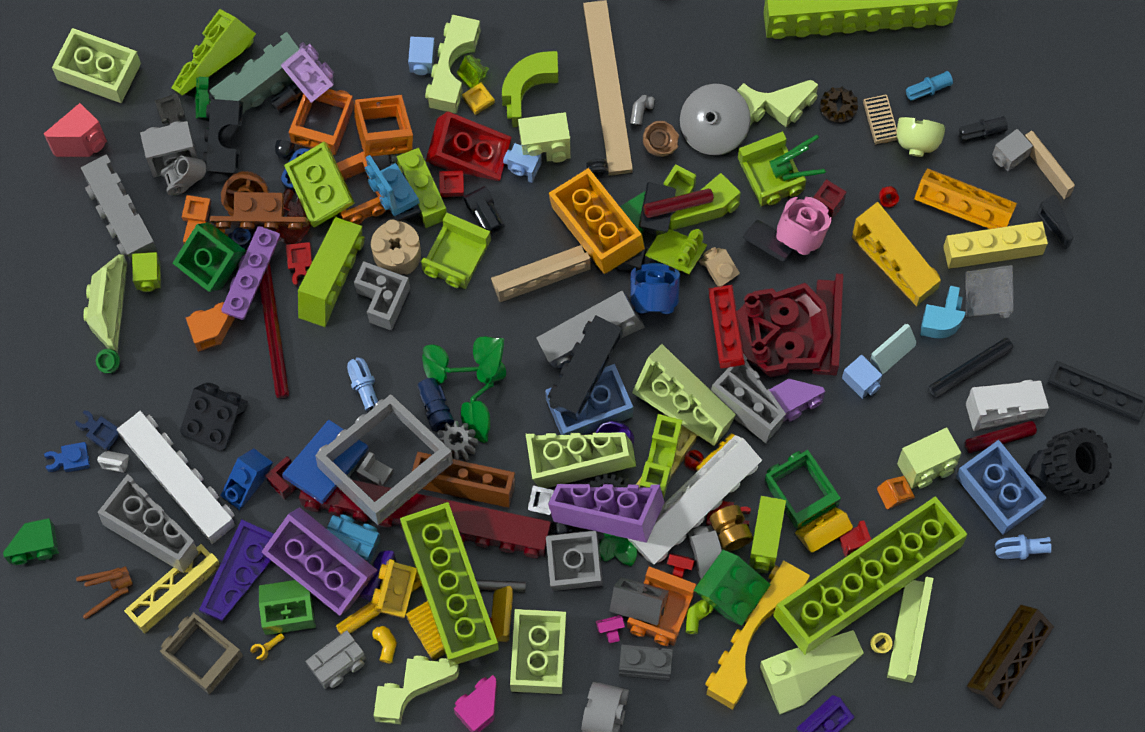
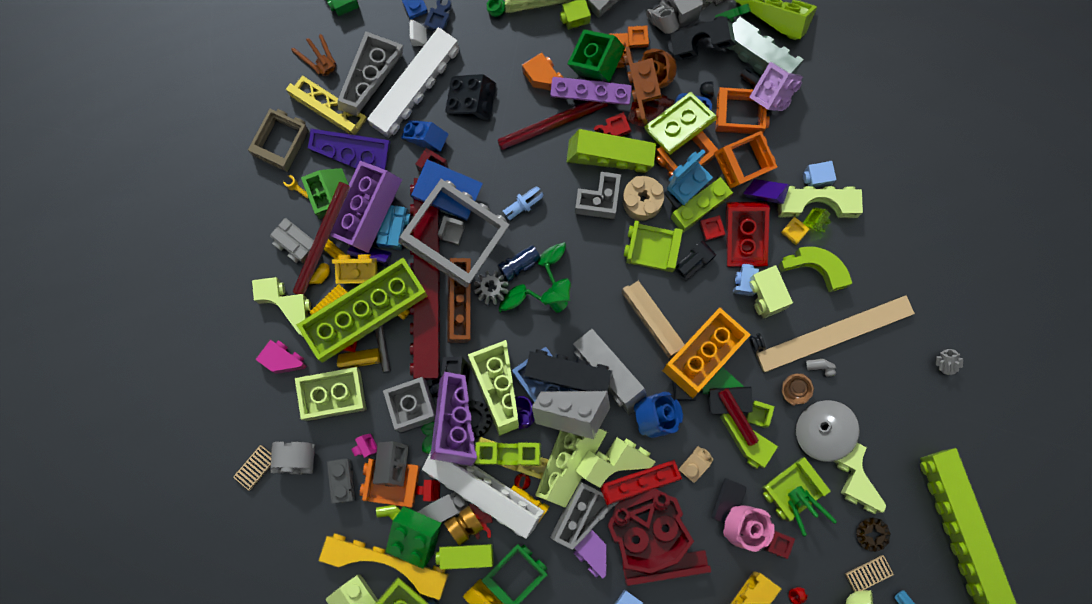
camera: 75 degrees right, 10 degrees up
dark blue plate [228,227,253,249] -> none
lime hinge [645,229,707,275] -> none
none -> dark red axle [293,182,350,295]
none -> light grey wedge [532,391,610,439]
none -> yellowish green arch [576,437,655,487]
none -> dark purple slope [744,179,790,204]

